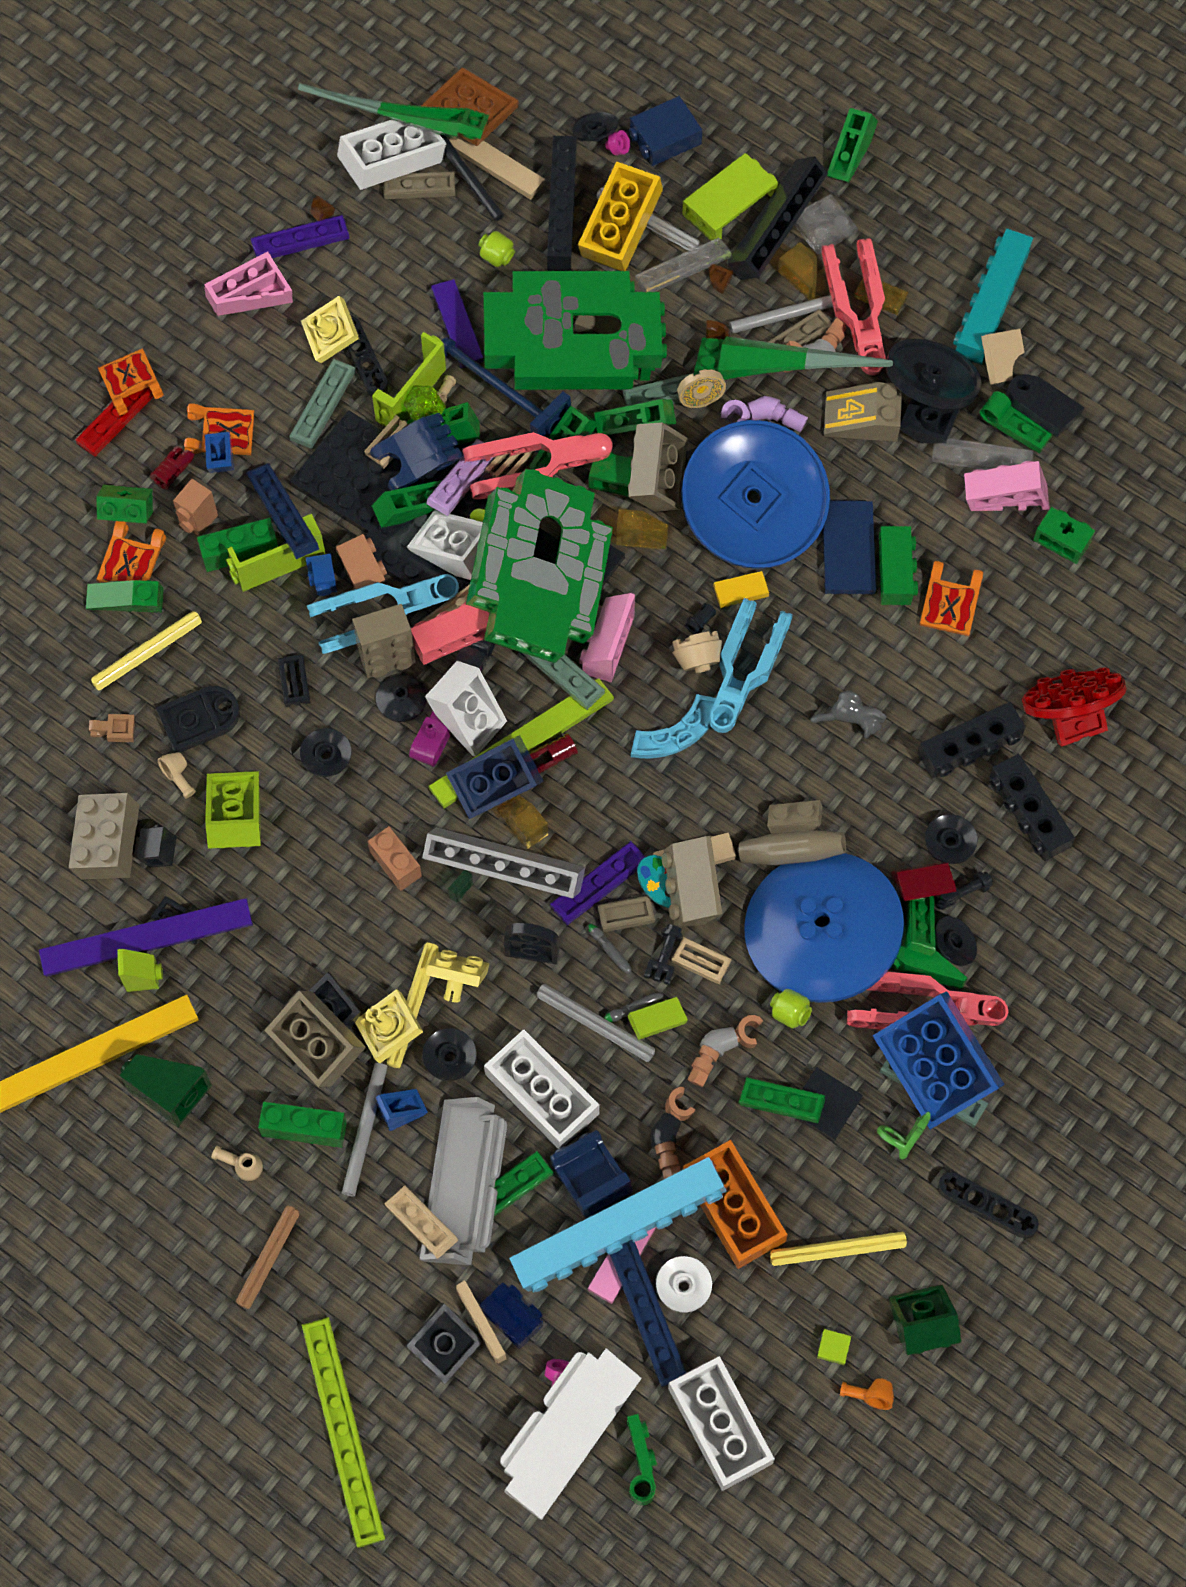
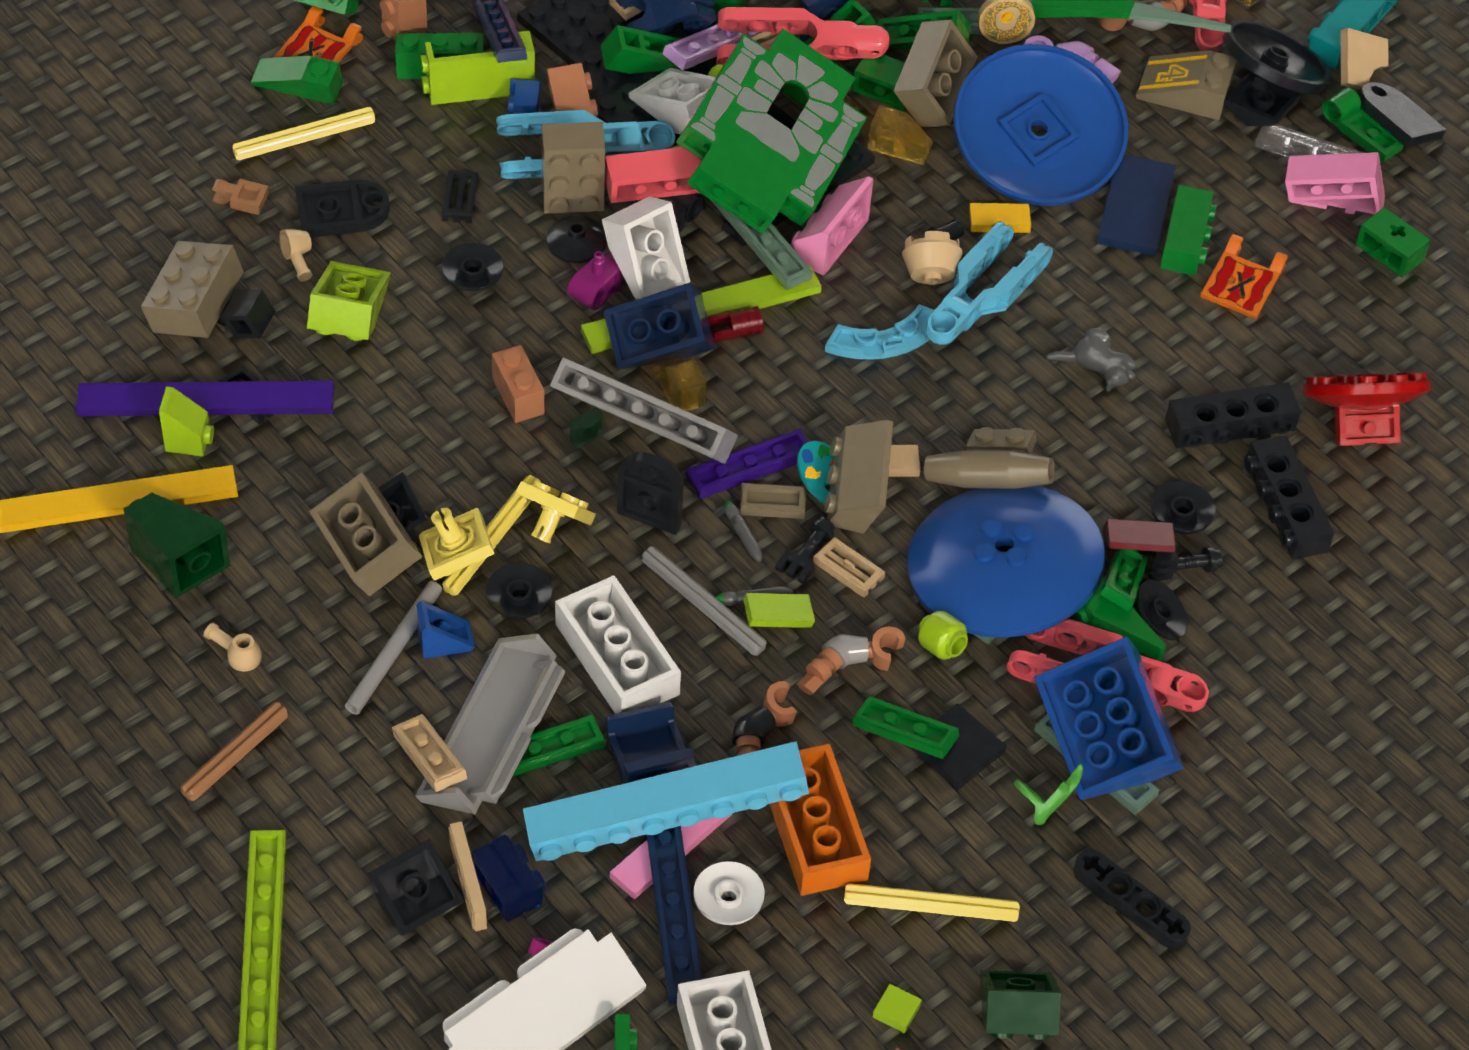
camera: 10 degrees right, 15 degrees down
green brick [258,1102,347,1148] -> none

